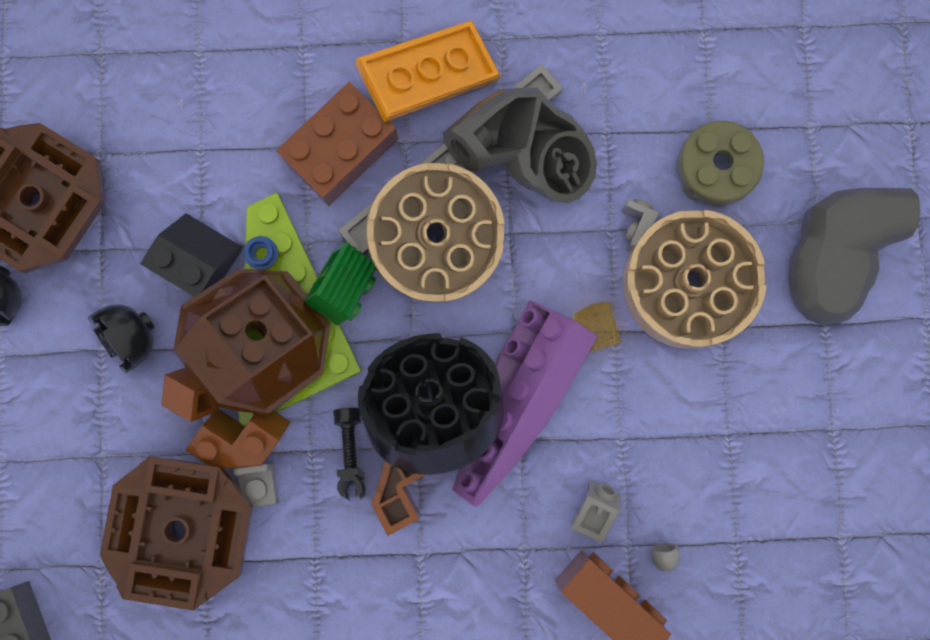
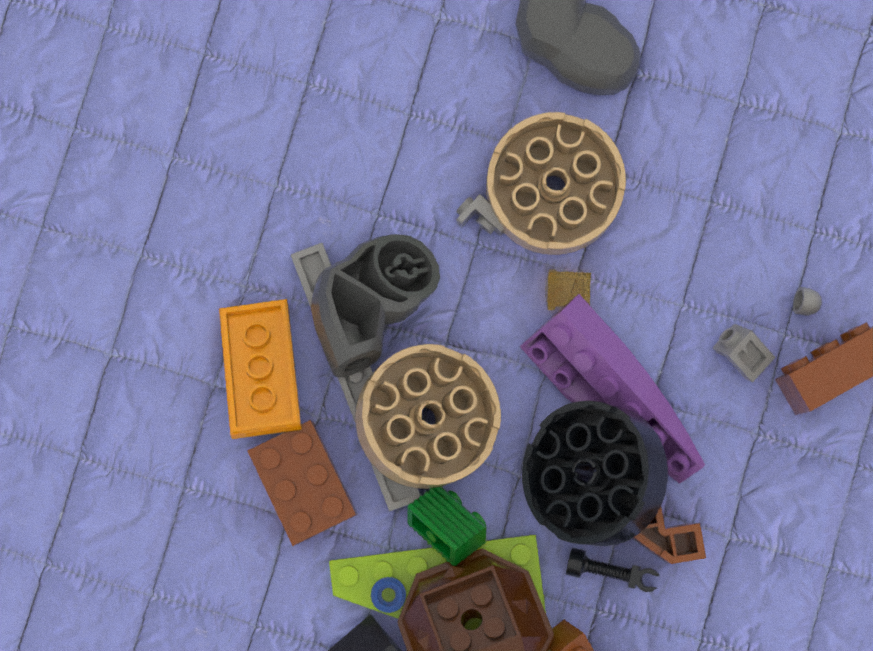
camera: 75 degrees left, 0 degrees up
olive plate [676,120,764,207] -> none

